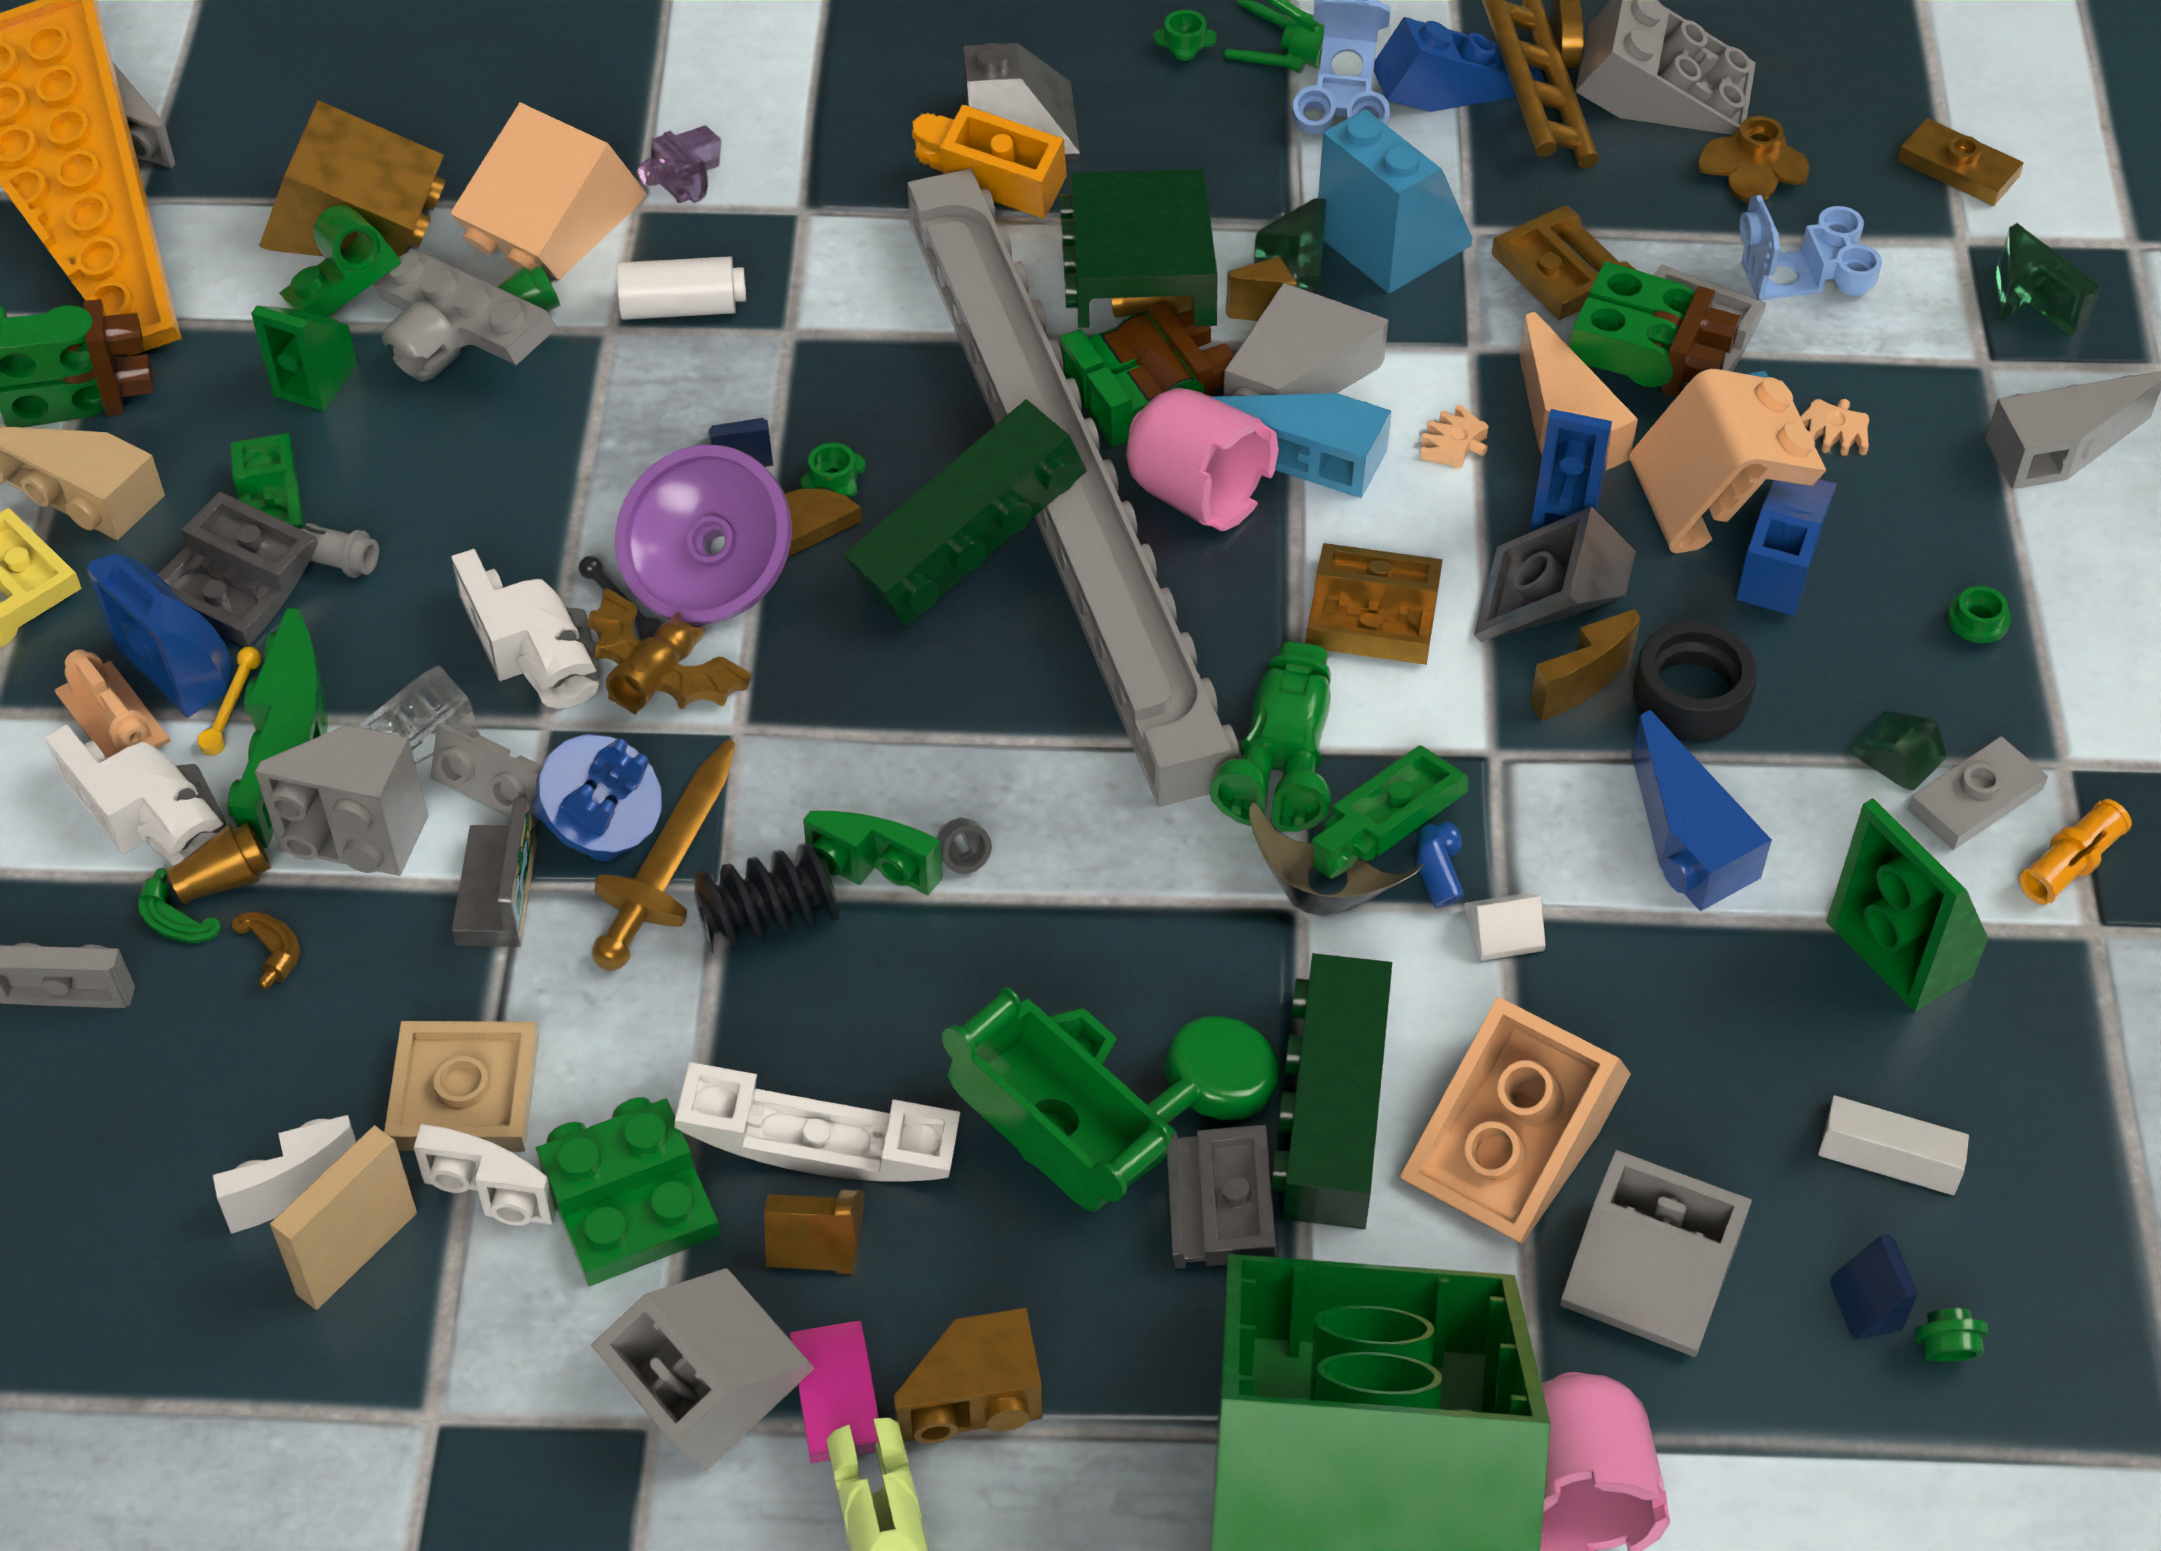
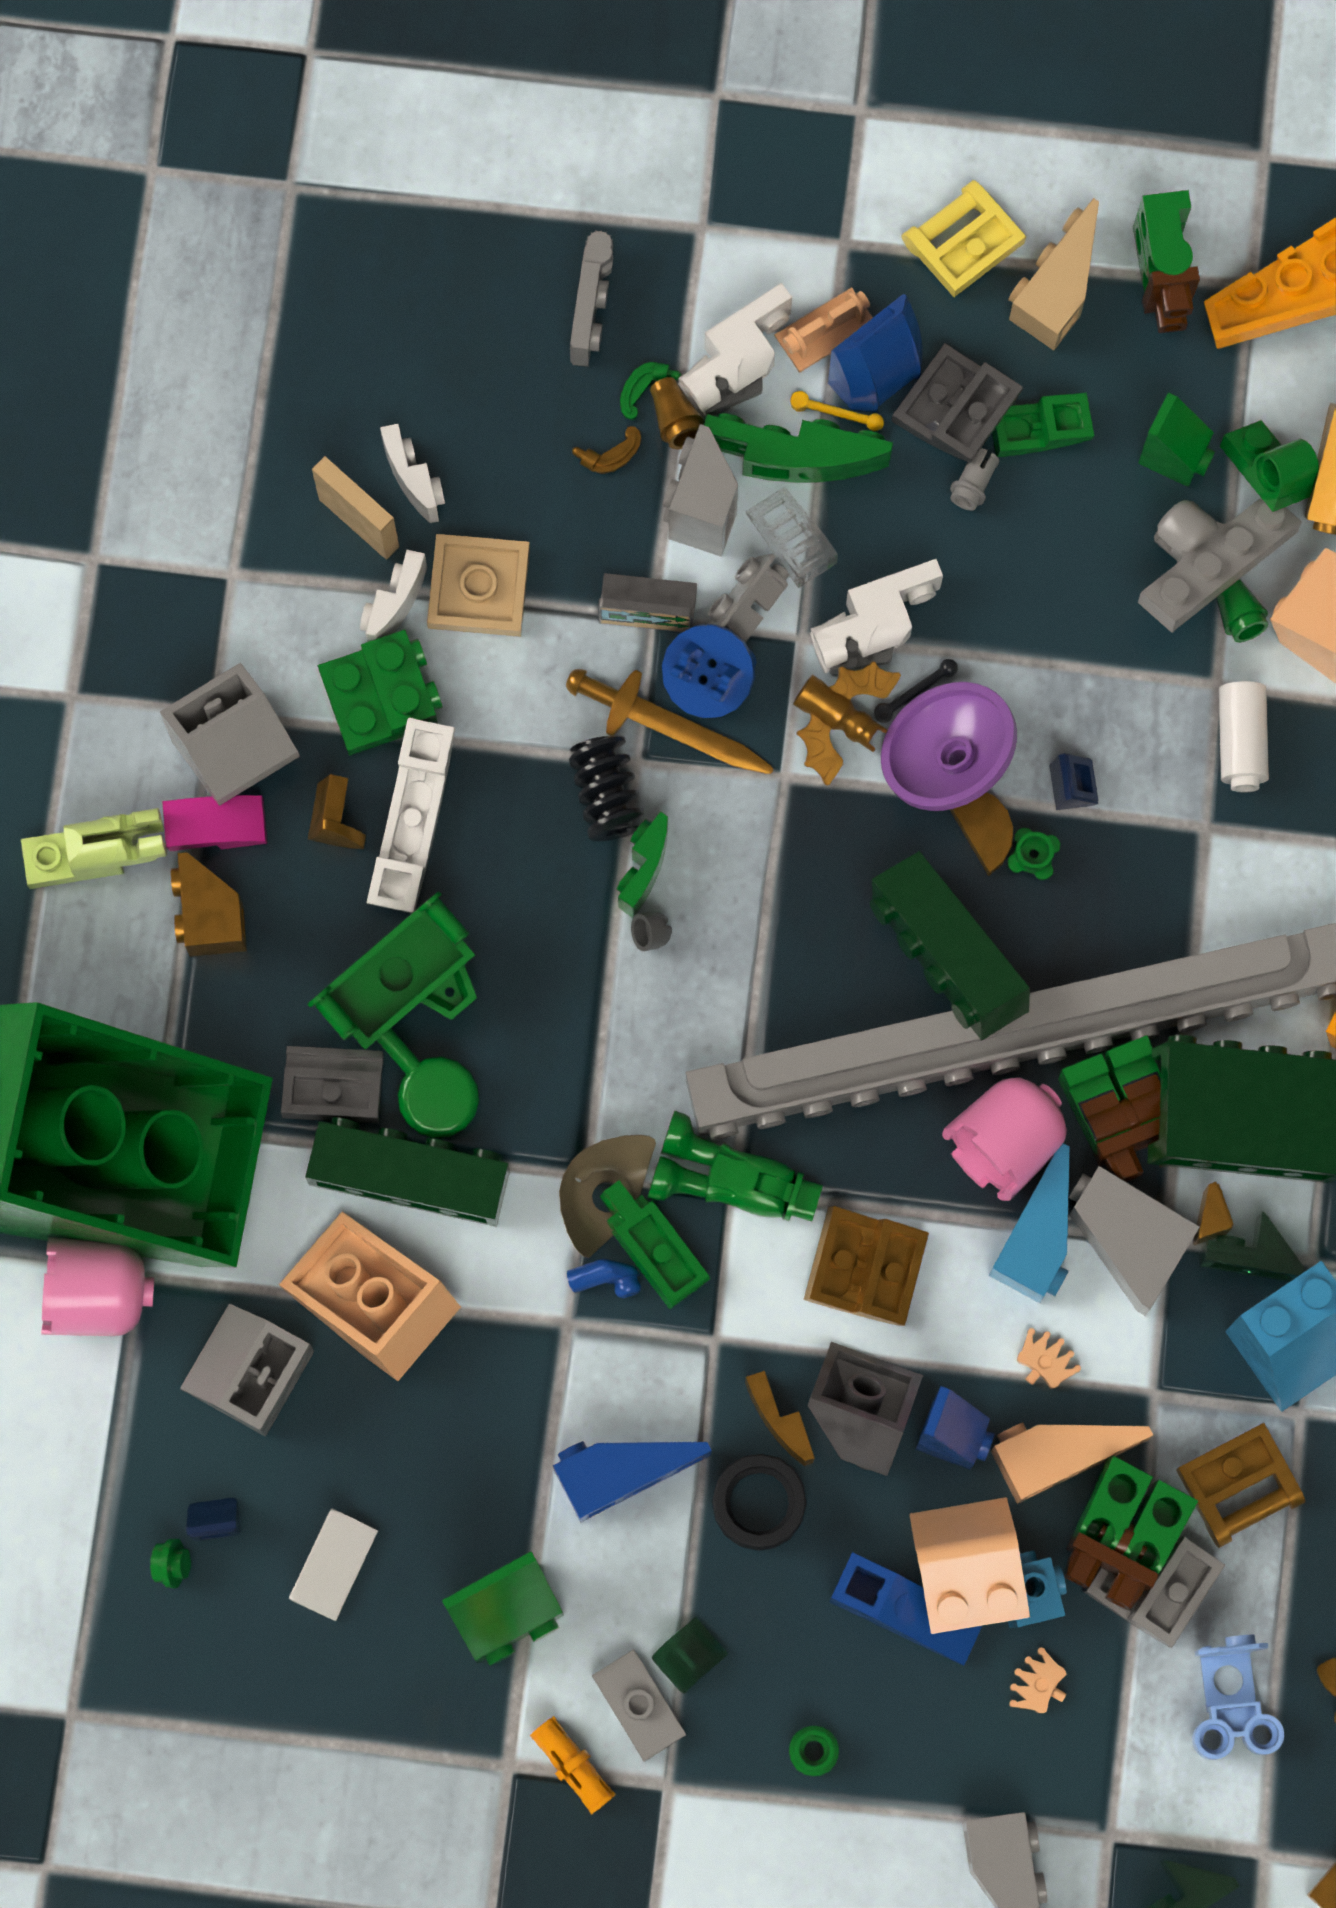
camera: 95 degrees right, 25 degrees up
white slope [1464,893,1546,961] -> none

